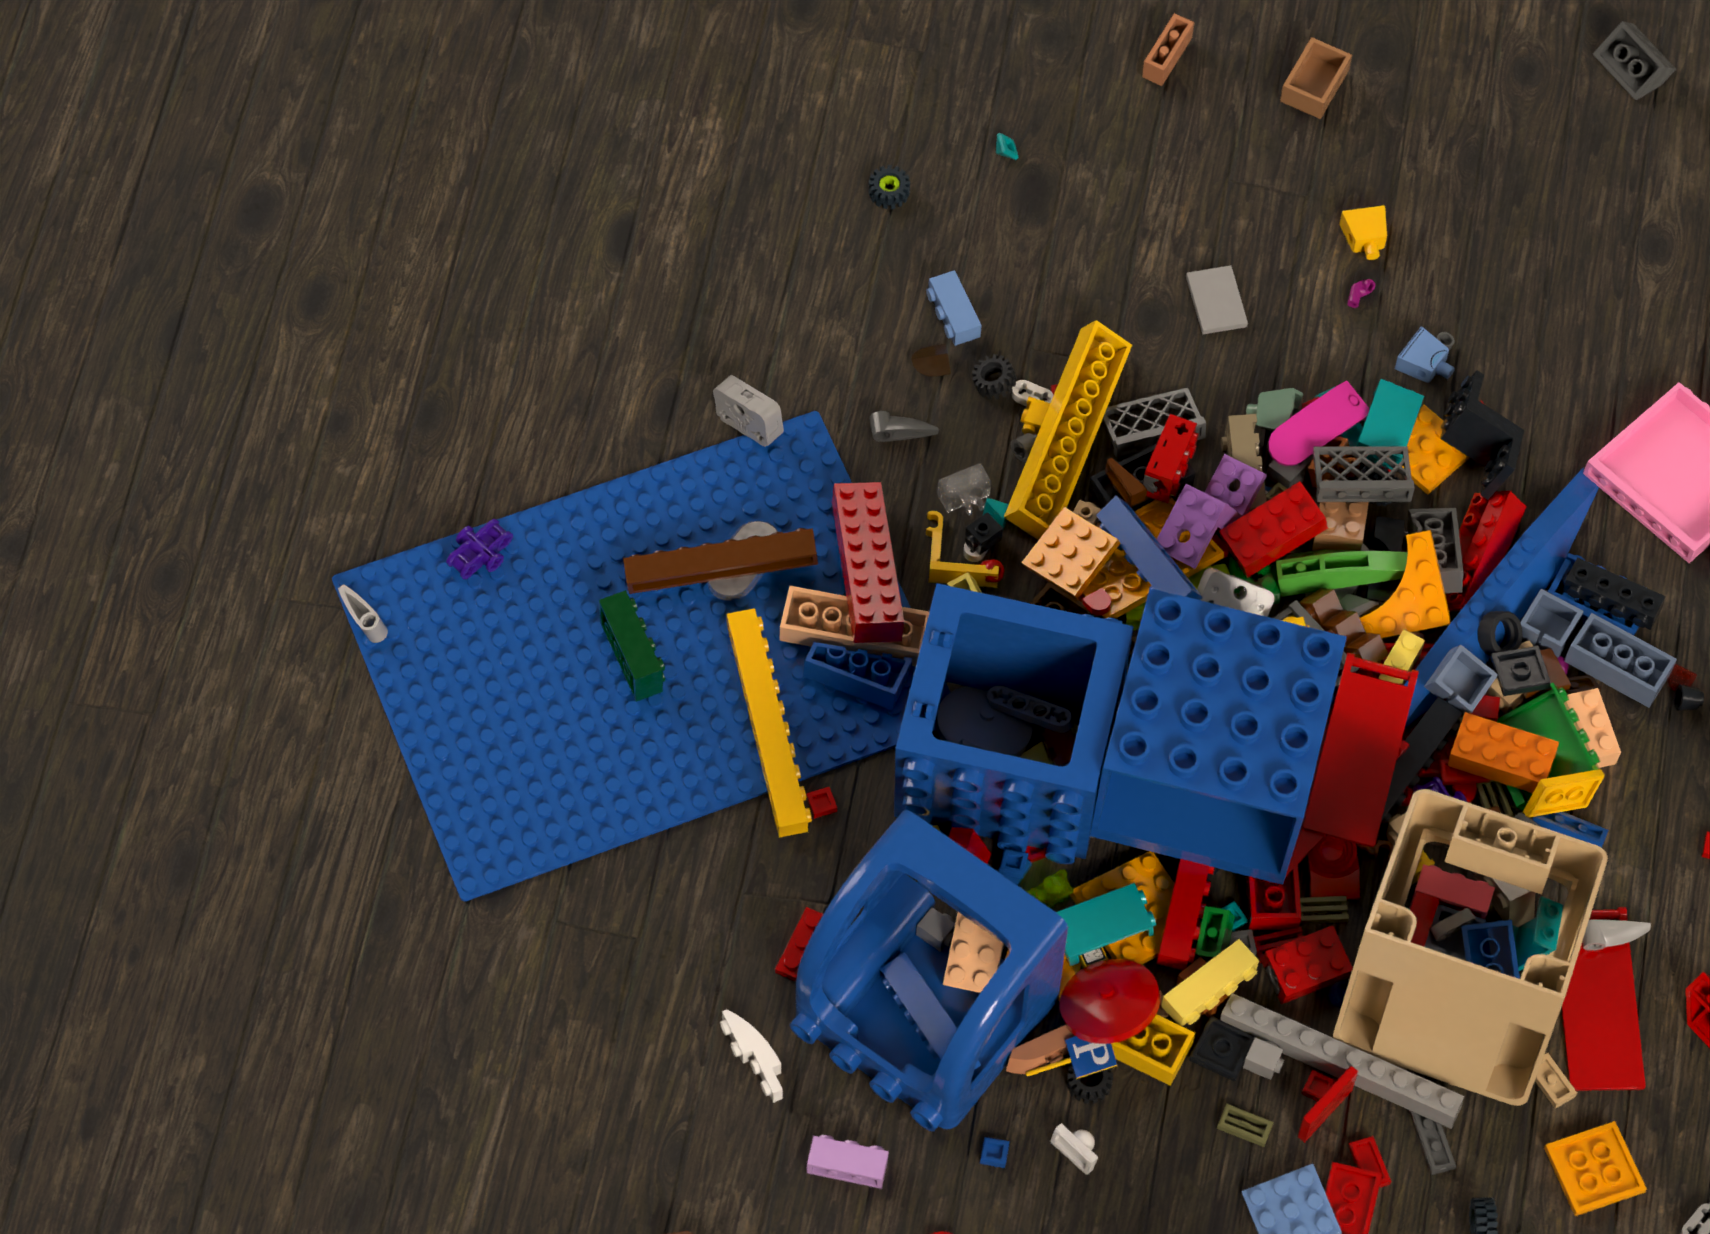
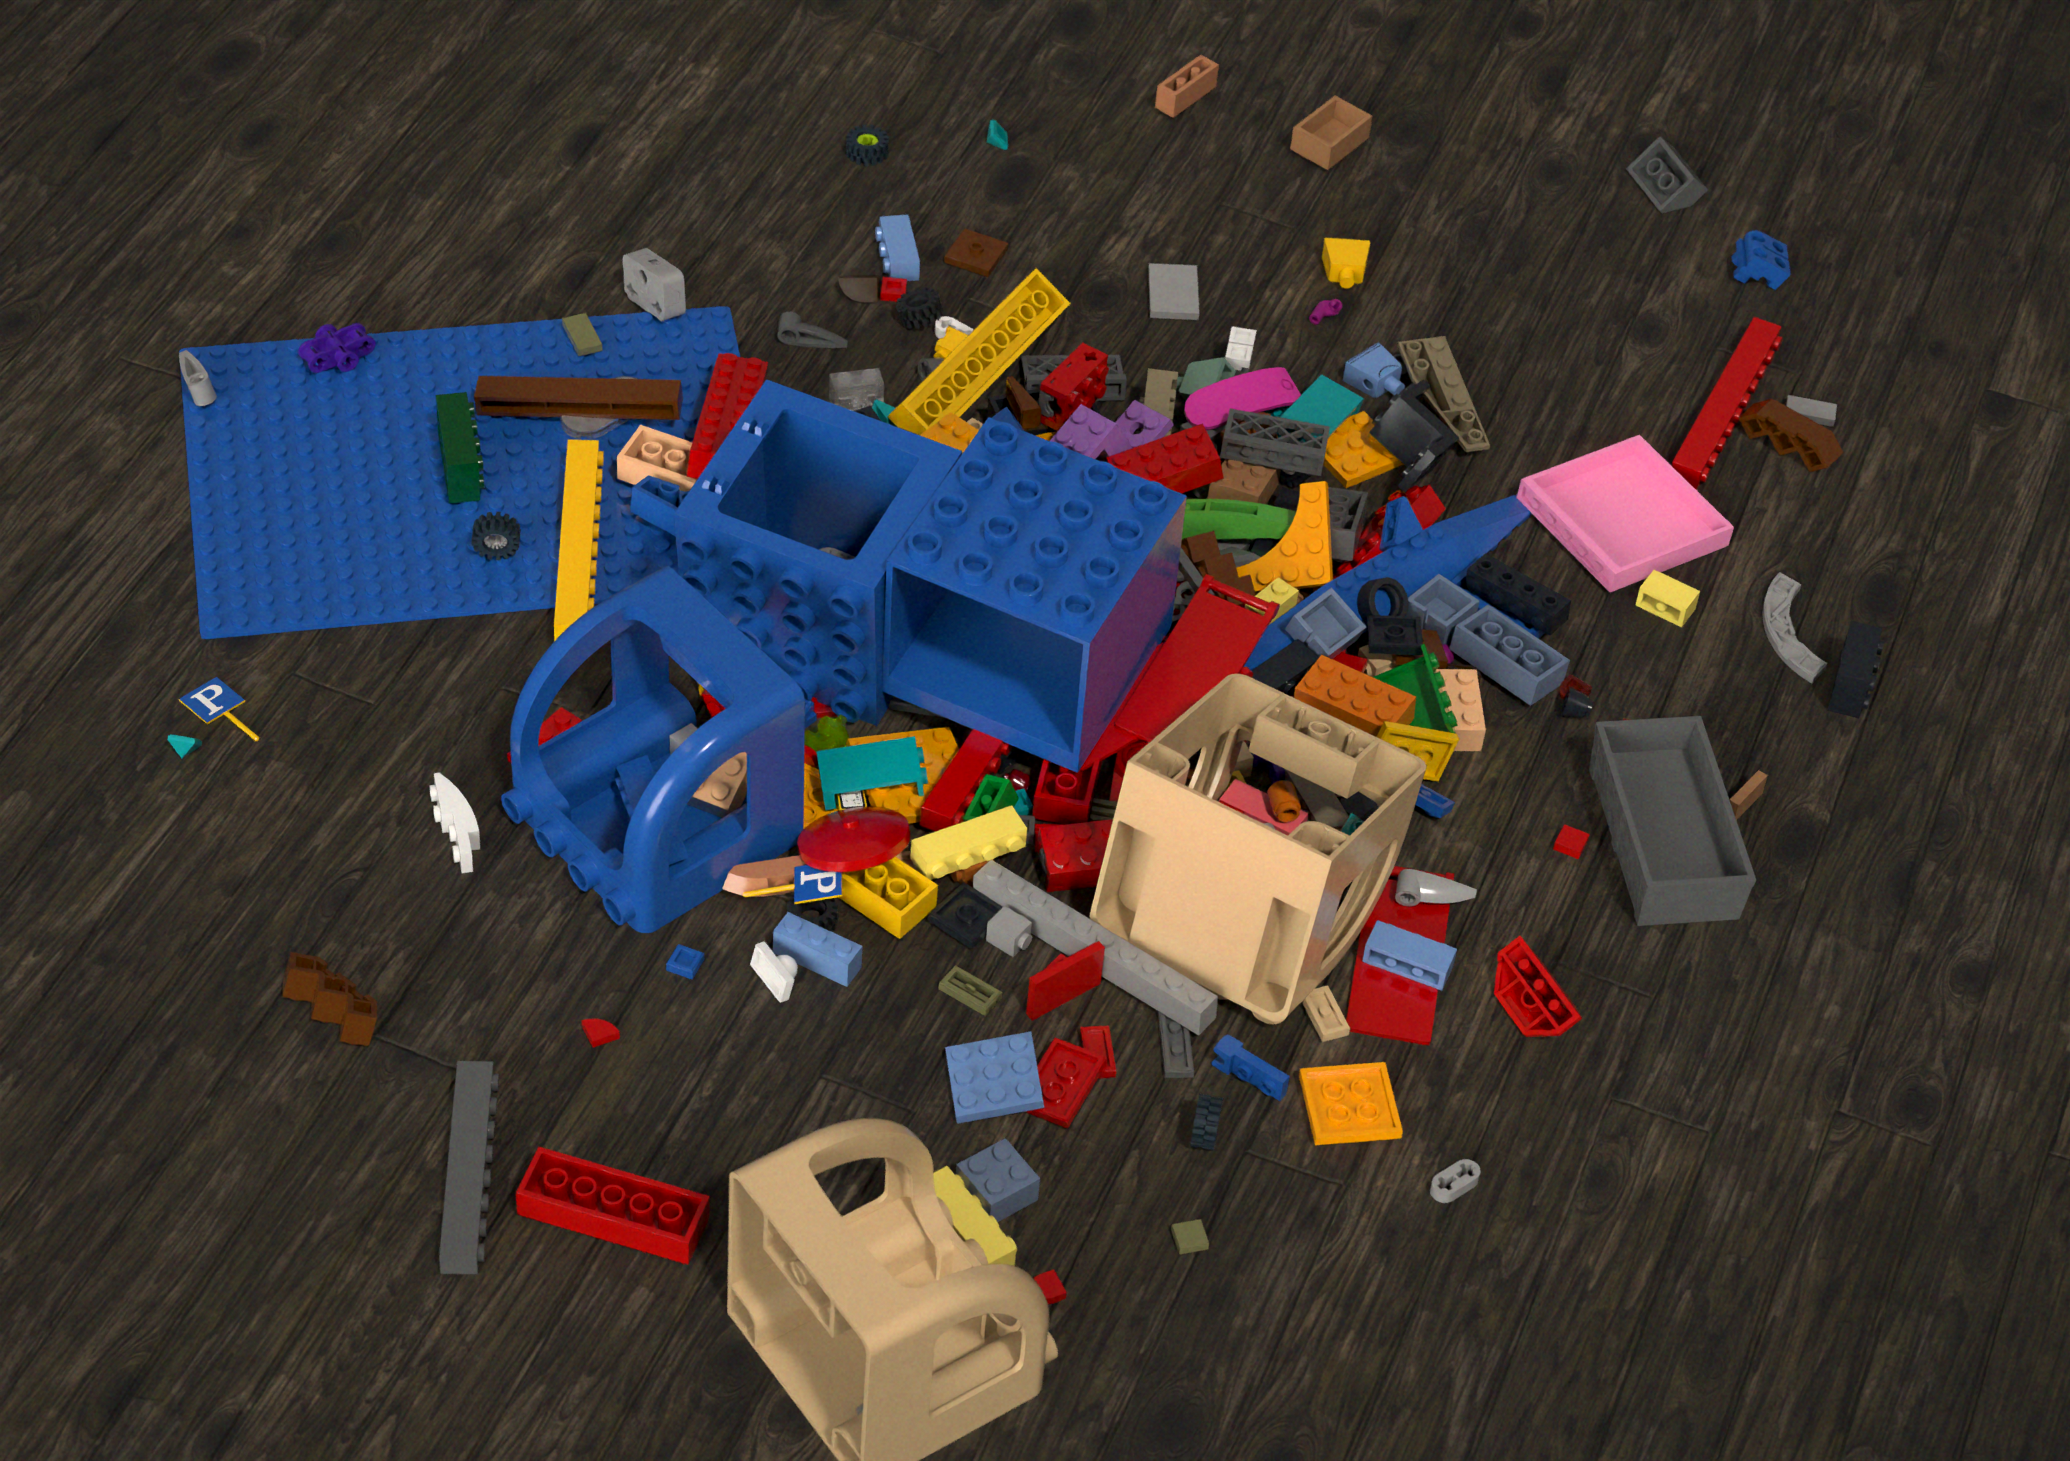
camera: 10 degrees right, 15 degrees down
lavender brick [807,1135,889,1189] -> none
none -> teal slope [167,734,202,759]
none -> blue piece [179,677,259,741]
none -> black bush [471,512,521,560]
none -> olive tile [562,313,602,356]
none -> medium blue brick [773,912,862,987]
none -> red tile [880,277,907,302]
none -> reddish brown plate [944,228,1008,277]
none -> dark red piece [1003,769,1031,792]
none -> blue plate [1211,1035,1290,1101]
none -> white hips [1225,327,1256,376]
none -> orange brick [1267,780,1301,822]
none -> medium blue brick [1362,920,1457,991]
none -> blue slope [1379,496,1423,551]
none -> dark tan wedge [1397,336,1490,452]

